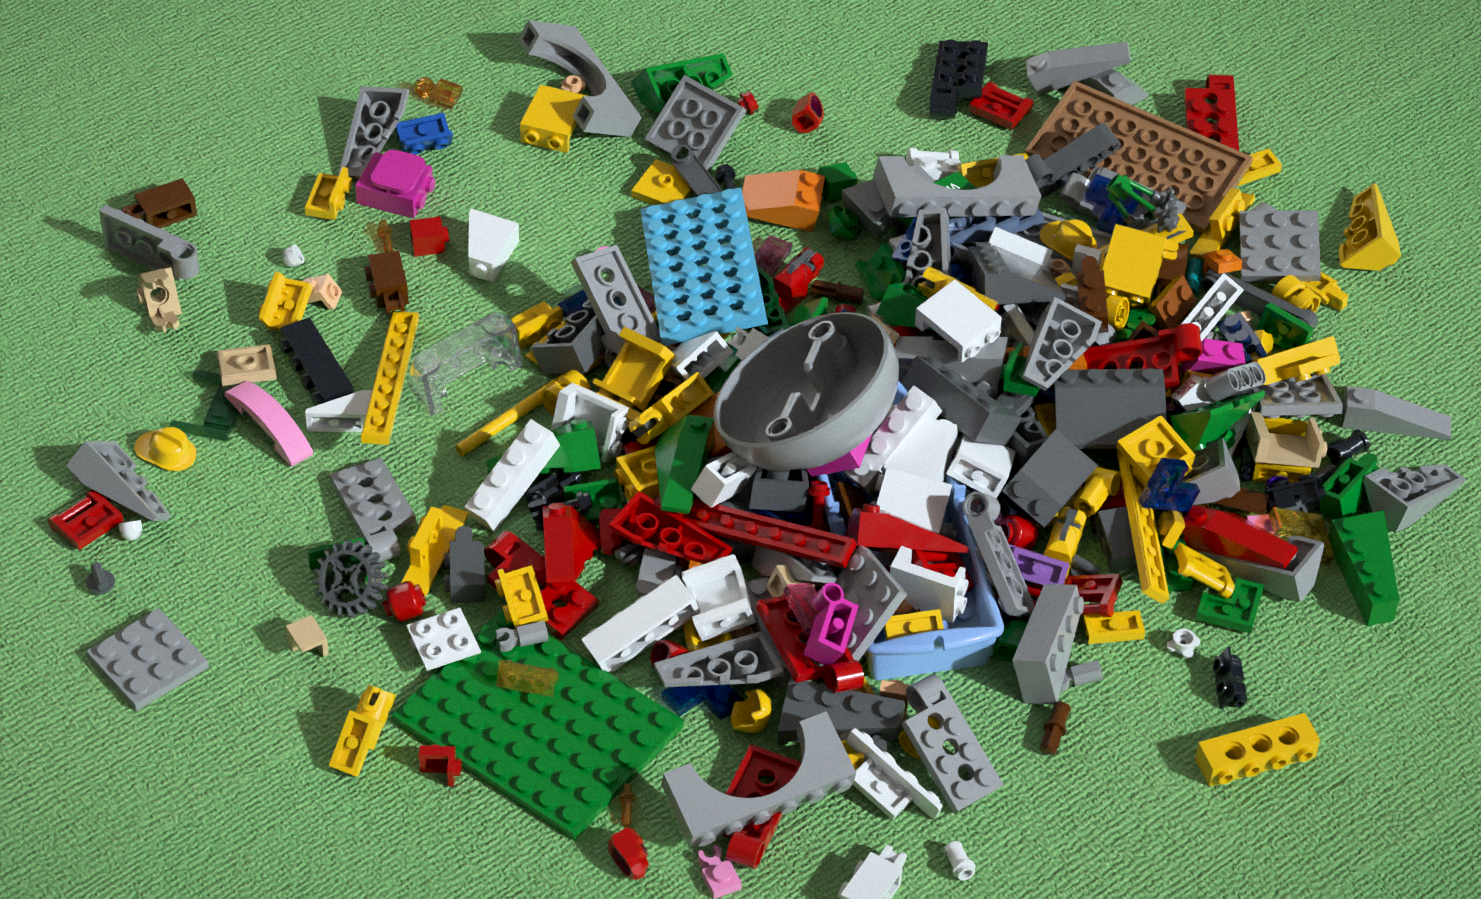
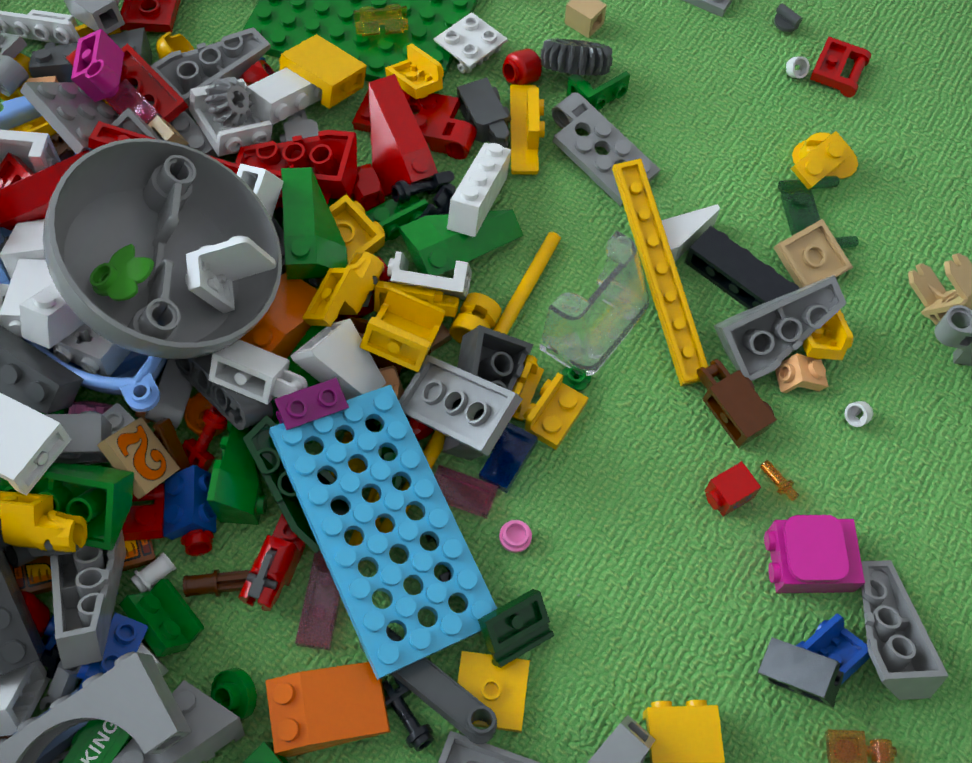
camera: 160 degrees right, 15 degrees up
light grey wedge [66,441,171,521] -> none
bright pink slope [224,381,313,467] -> none
yellow bracket [305,167,352,220] -> none
white slope [468,209,519,282] -> none
light grey bar [496,621,548,652] -> none
none -> bright green plate [90,244,154,301]
none -> white bracket [185,236,276,313]
none -> light grey gear [203,77,254,127]
none -> magenta hinge [274,377,349,430]
none -> yellow panel [279,34,367,109]
none -> dark green plate [478,589,554,668]
none -> light grey wedge [713,275,847,381]
none -> hinge [758,637,844,708]
none -> yellow plate [790,131,854,190]

